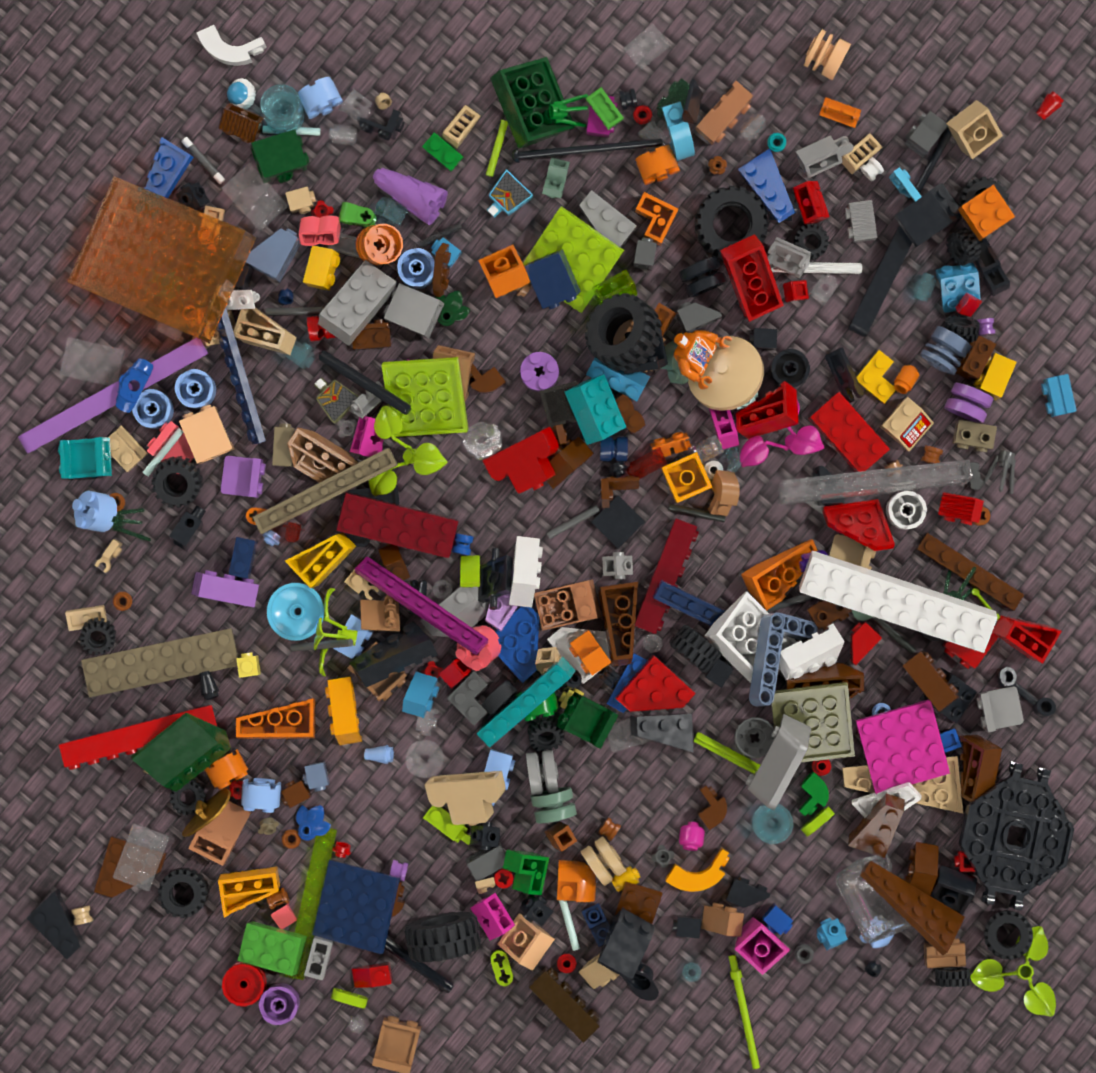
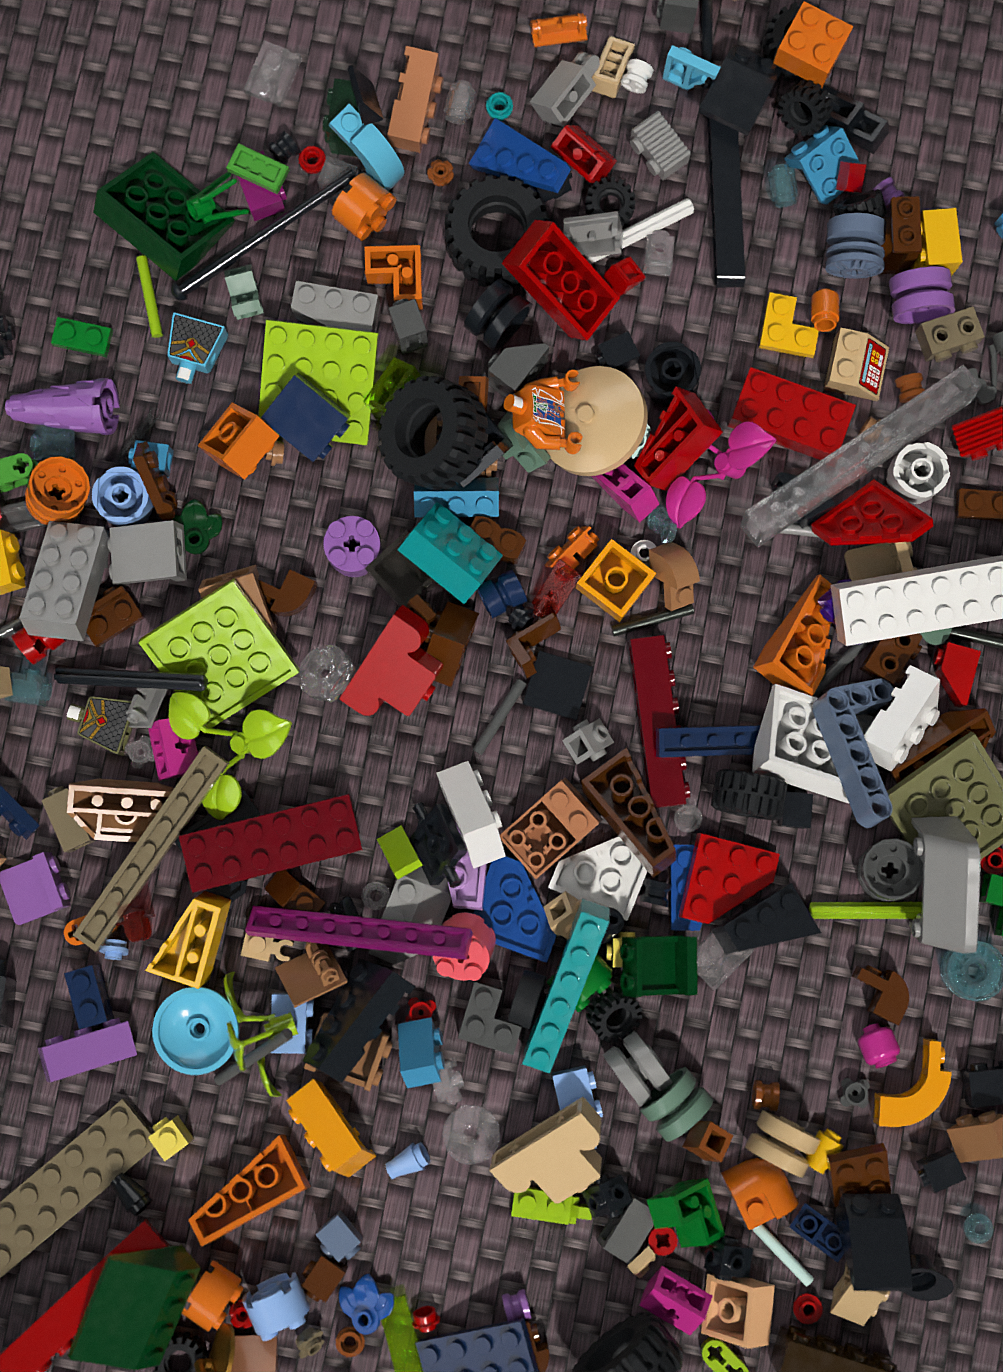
camera: 35 degrees left, 5 degrees down
red brick [439,658,473,689] -> none
tan slope [442,105,481,149] -> none
blue wheel [452,533,474,555] -> none
orange brick [569,630,611,675] -> none
clear plate [693,435,724,463] -> none
black hinge [825,347,864,403] -> none

